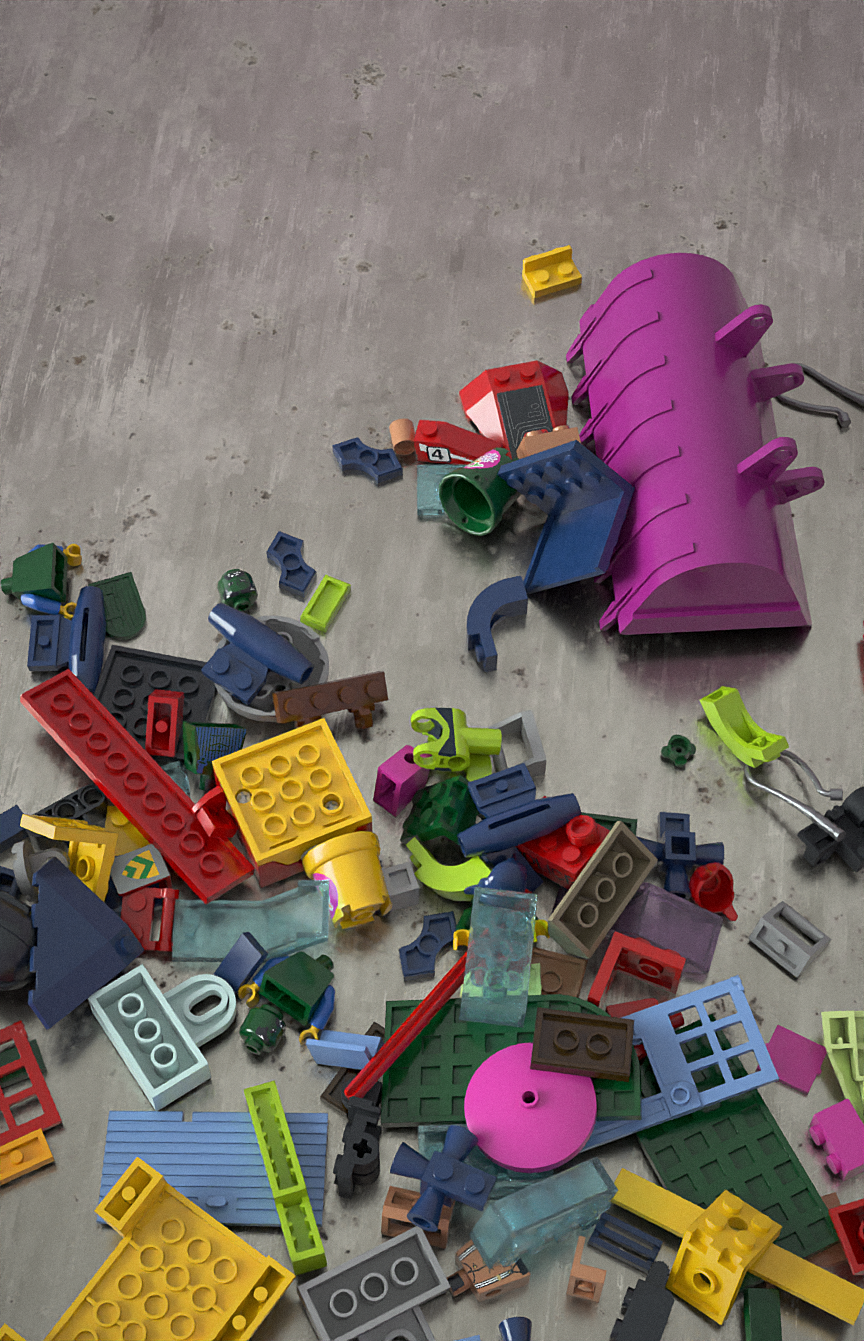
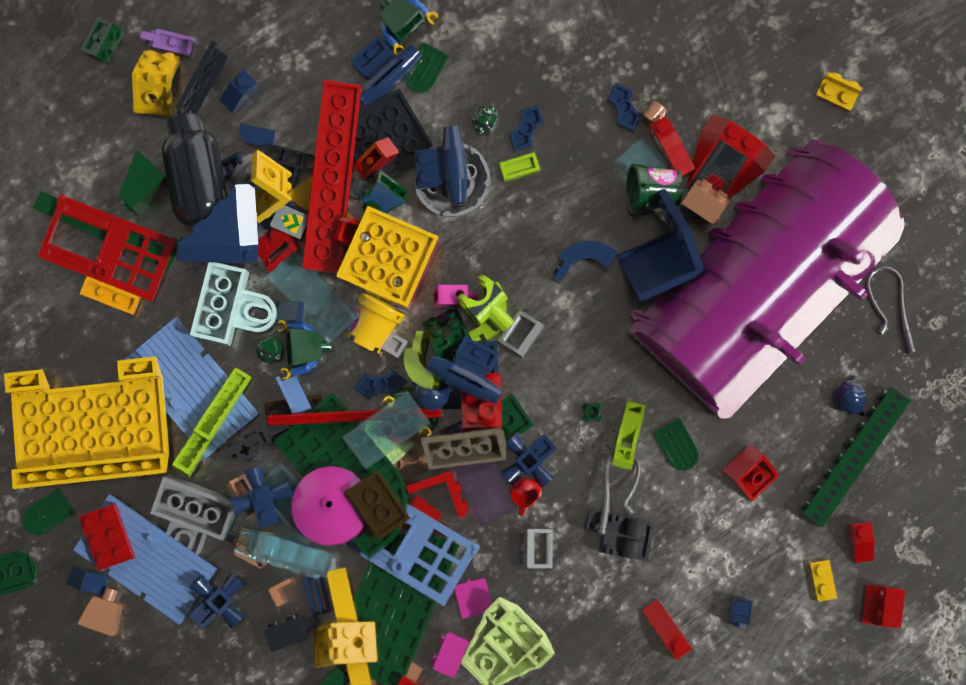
camera: 55 degrees right, 25 degrees up
reddish brown hinge [272,671,388,729] -> none
none -> dark green window [653,418,699,471]

